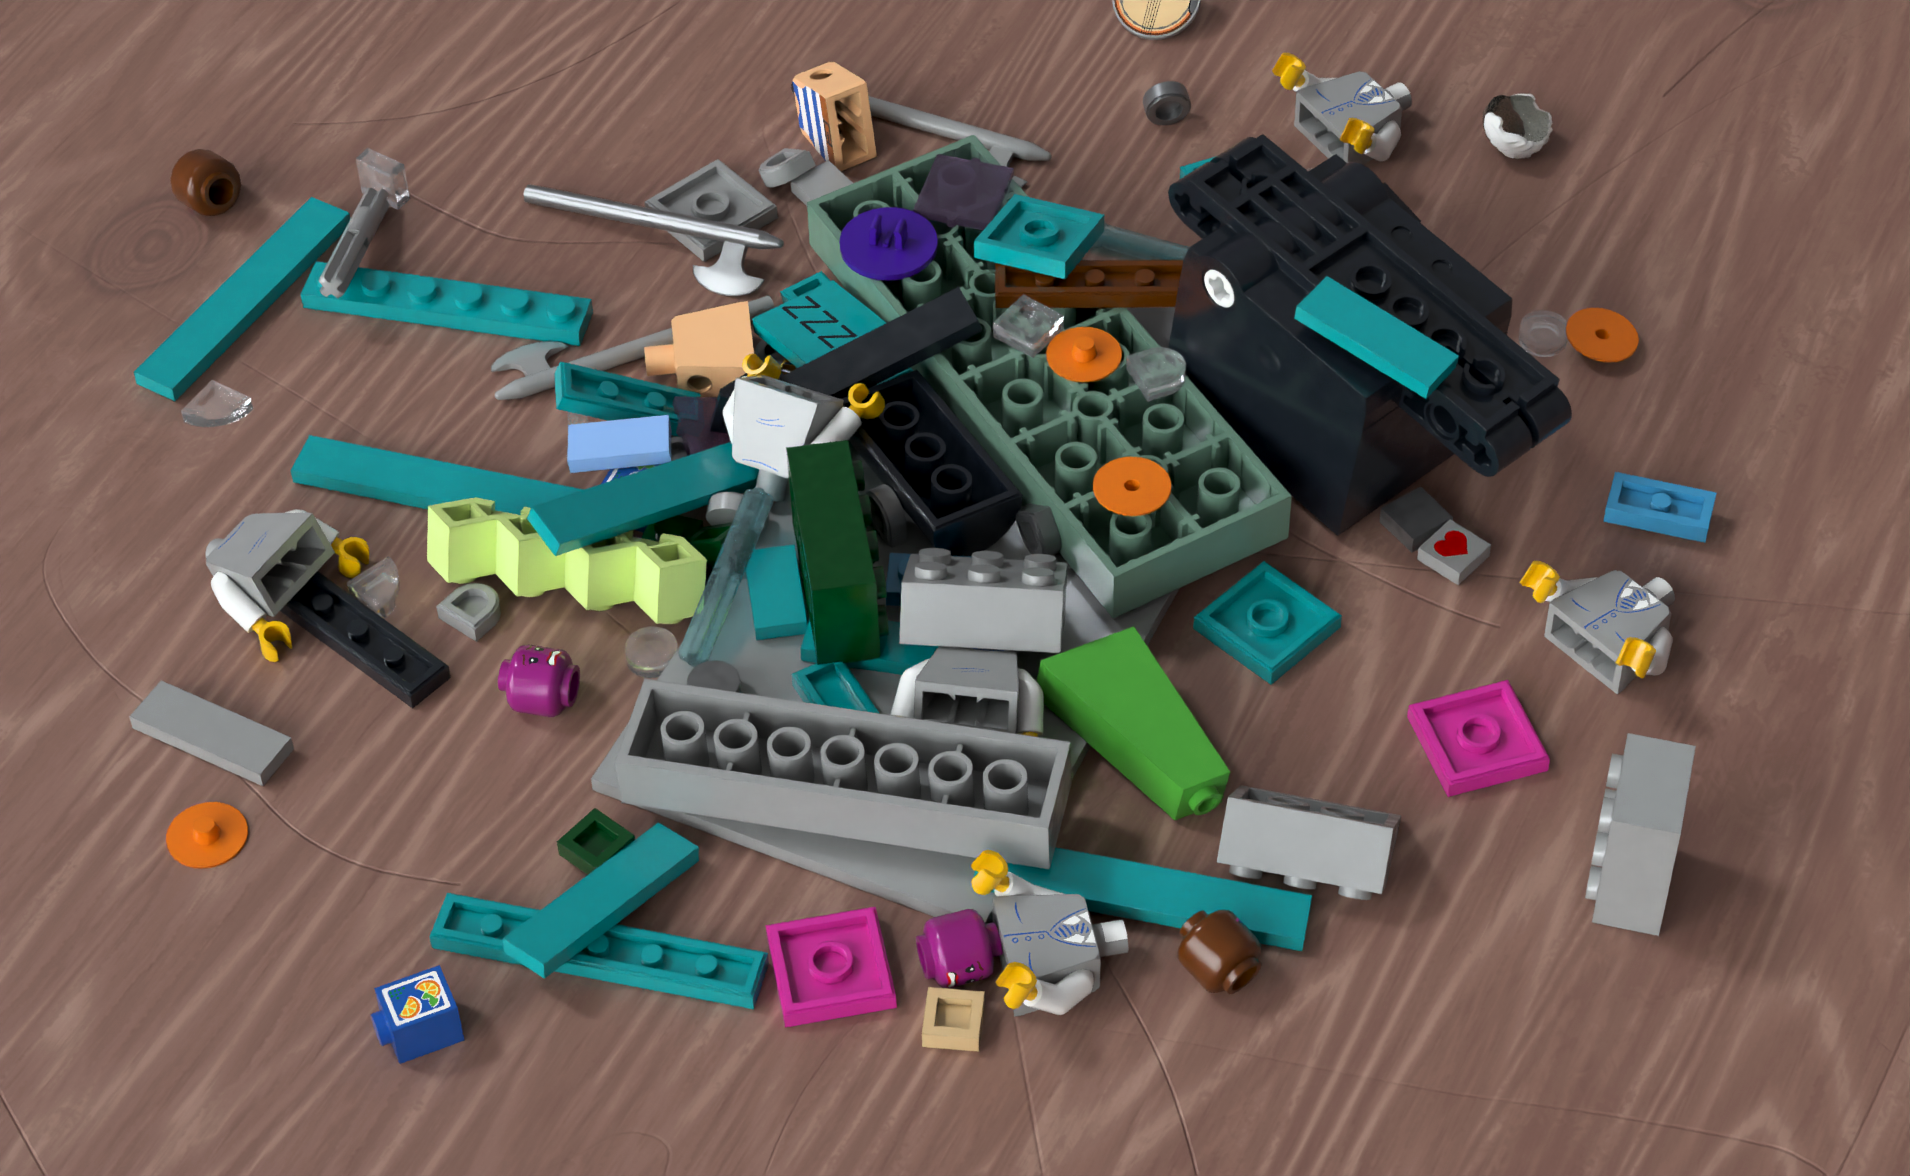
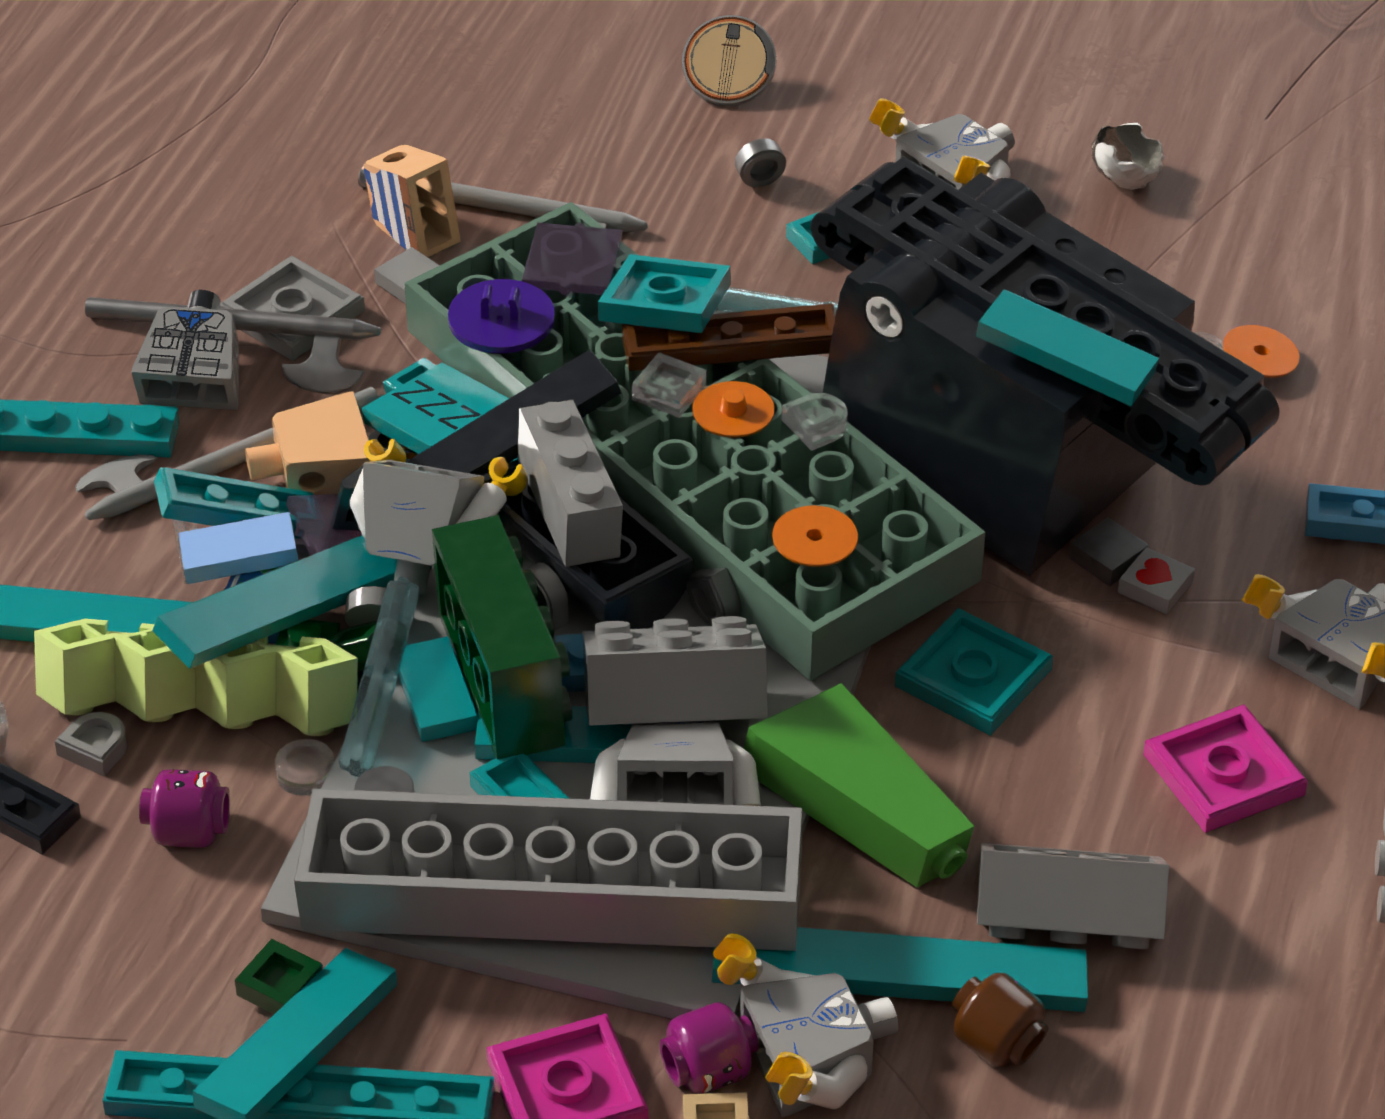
camera: 10 degrees left, 5 degrees down
light grey tile [758,148,816,187] -> none
none -> light grey torso [131,290,239,410]
none -> light grey brick [518,400,623,567]

